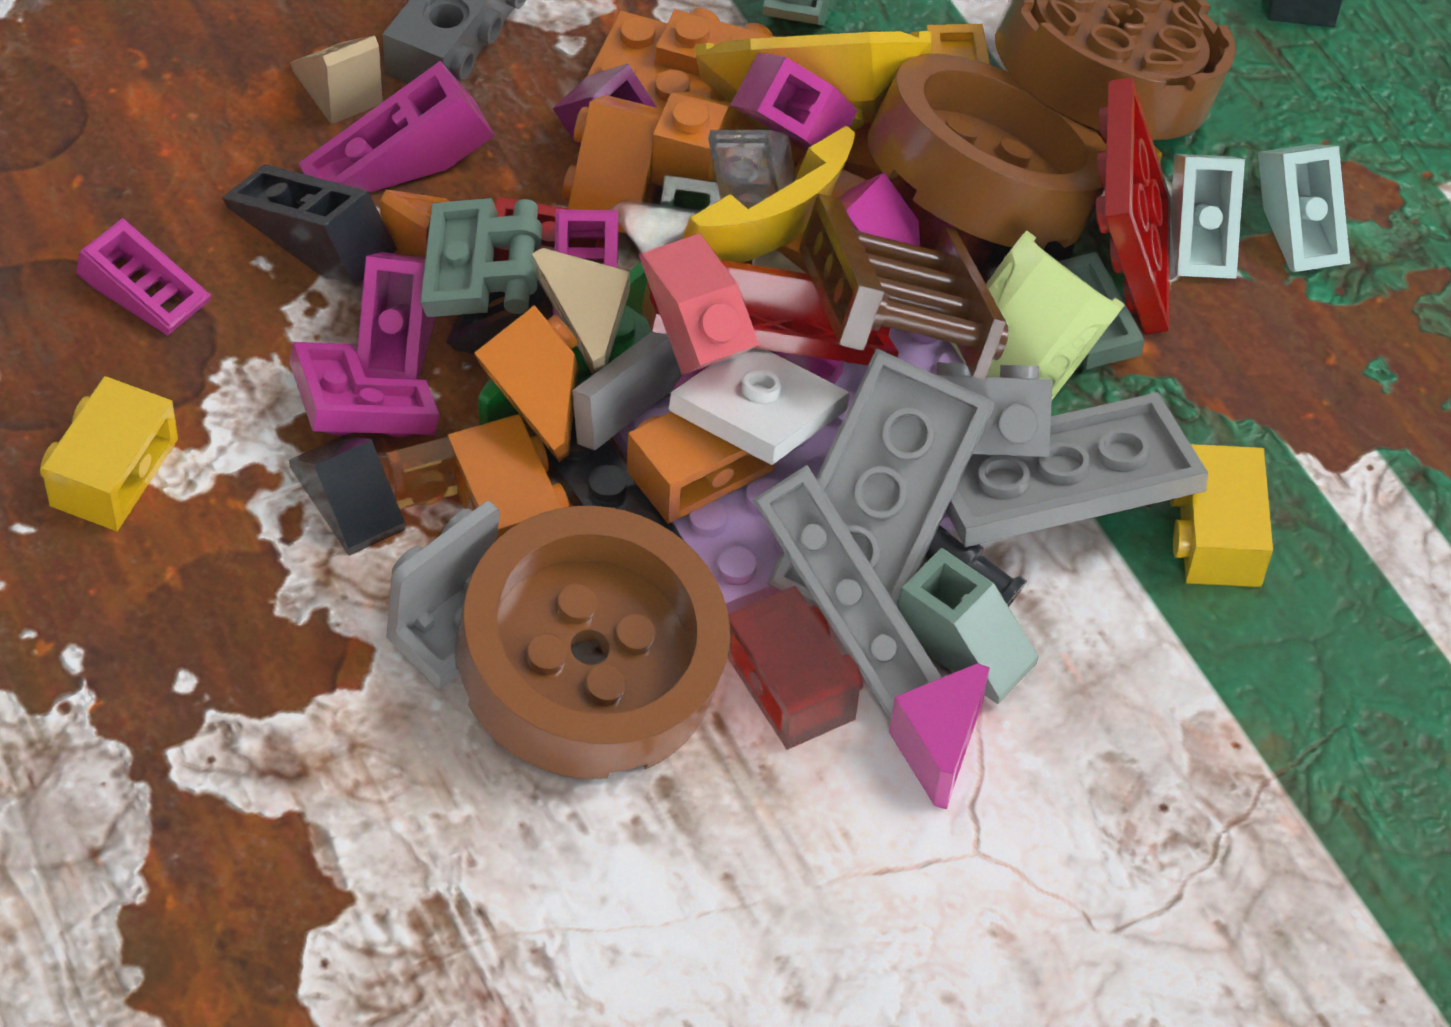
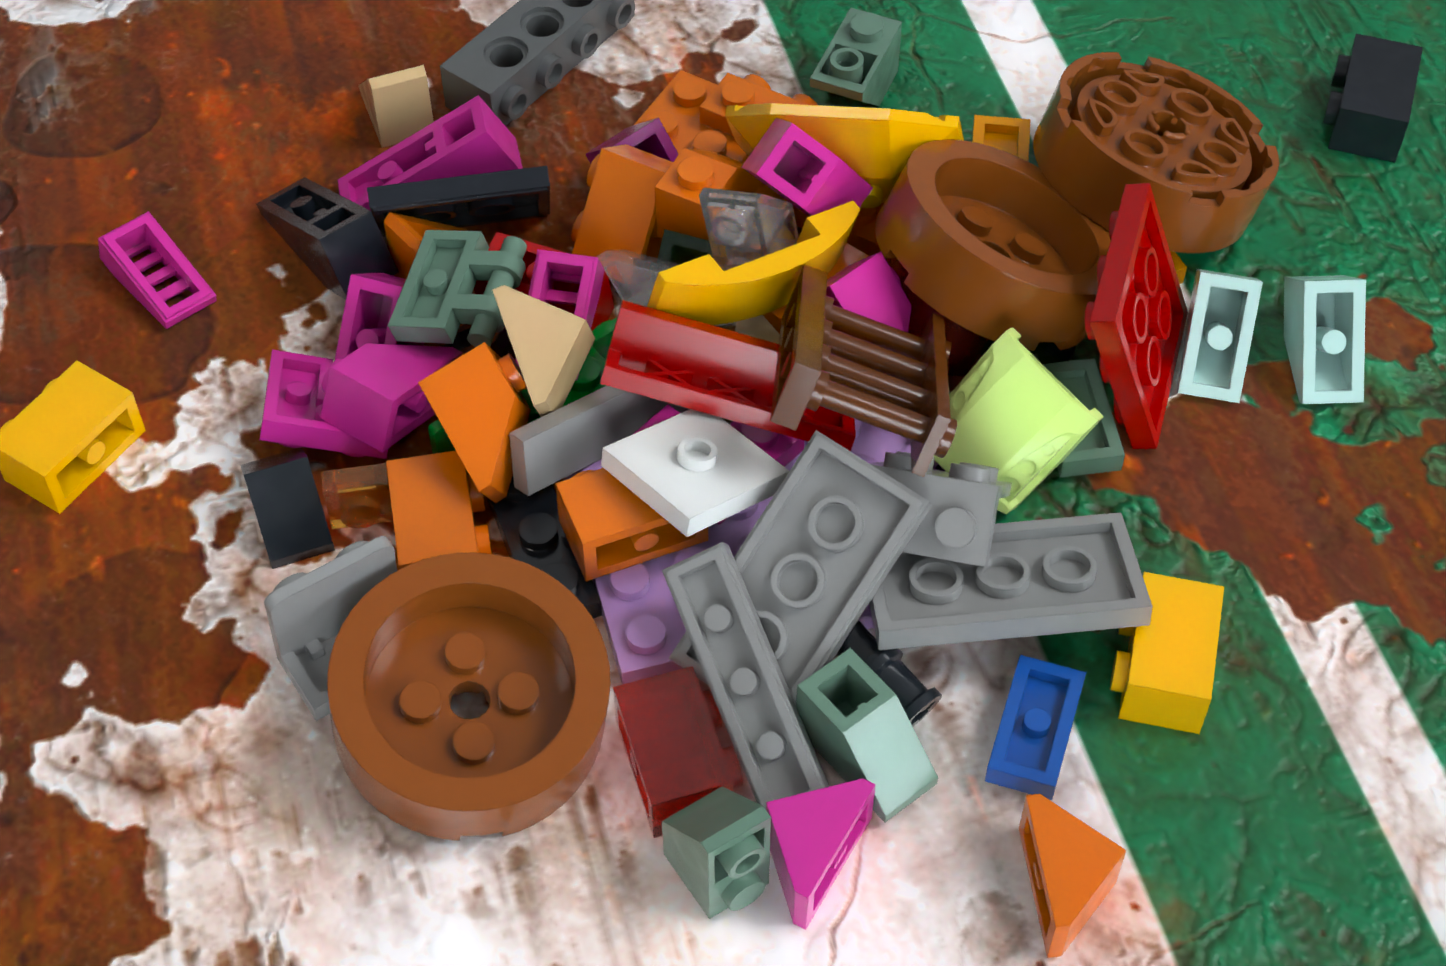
camera: 15 degrees right, 0 degrees up
coral slope [639,233,759,375] -> none
none -> dark pink slope [320,343,463,453]
none -> black tile [367,166,550,237]
none -> sand green slope [662,786,771,919]
none -> blue plate [985,655,1086,800]
none -> orange slope [1019,794,1126,958]

